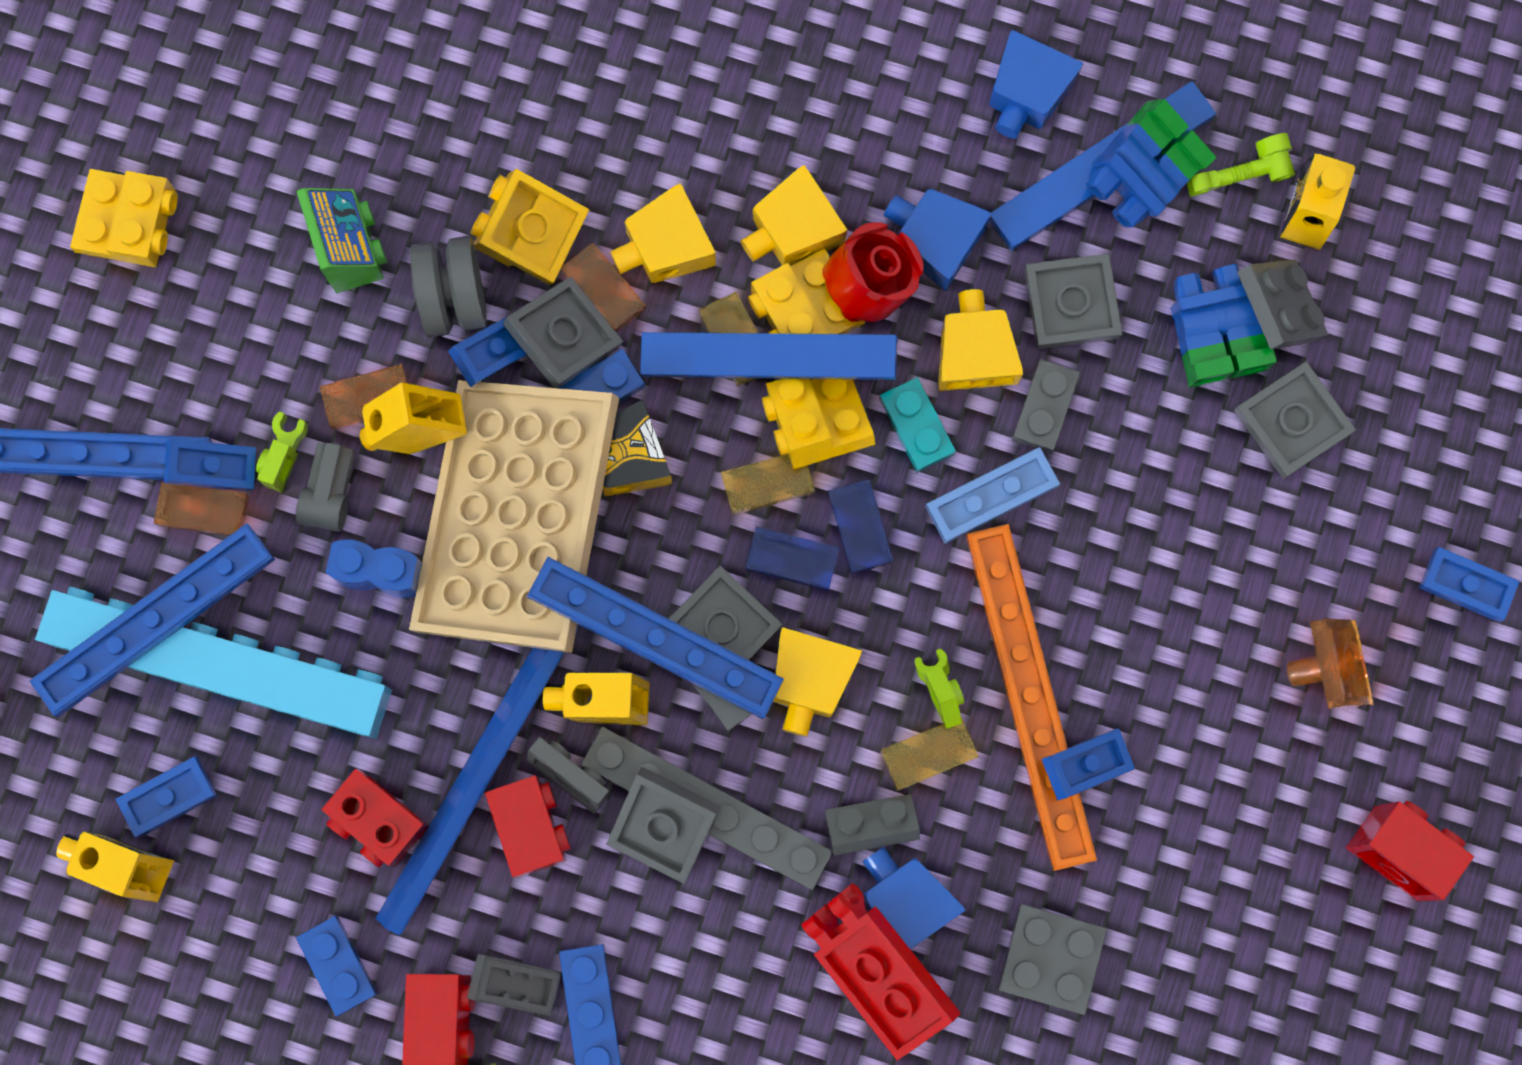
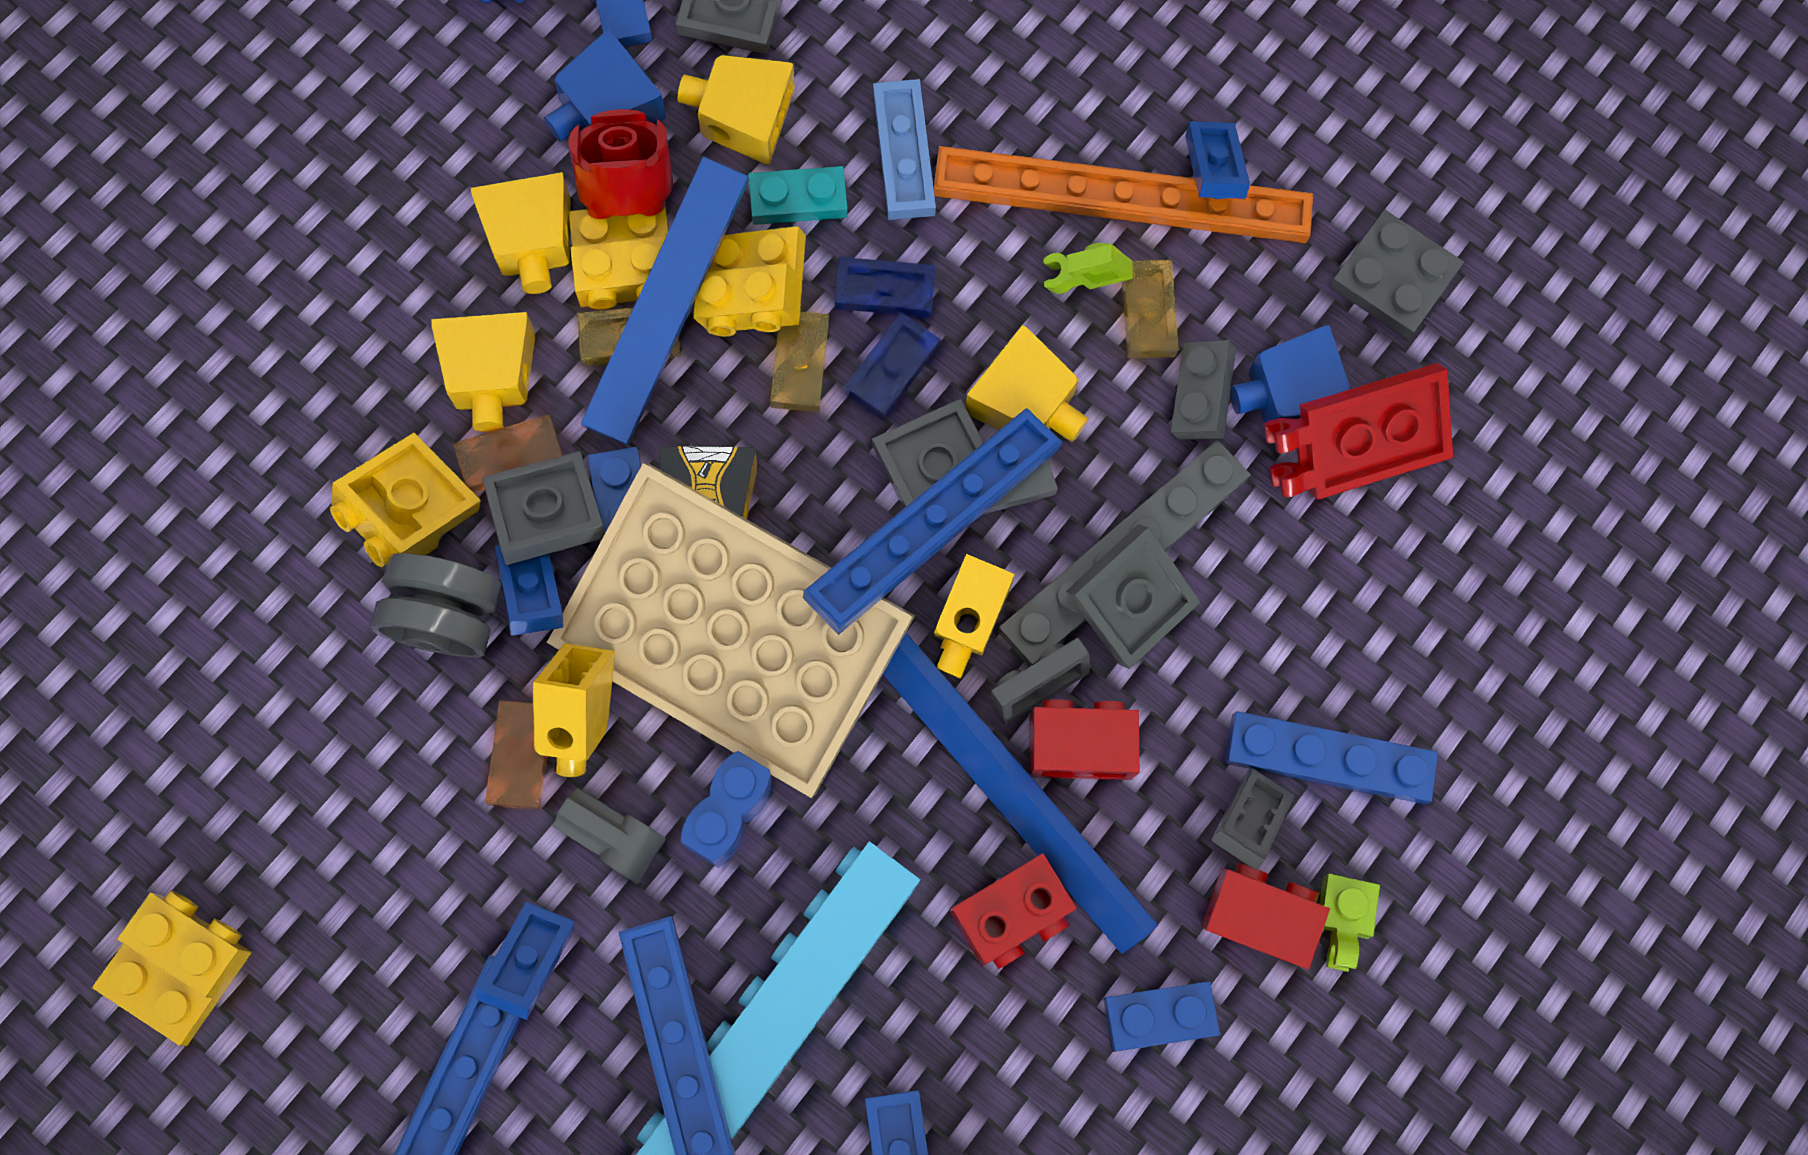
camera: 75 degrees left, 5 degrees down
clear orange plate [153,482,249,536] -> none
lime plate [256,411,308,493] -> none
slope [296,188,387,294] -> none
dark grey plate [1012,359,1080,454] -> none

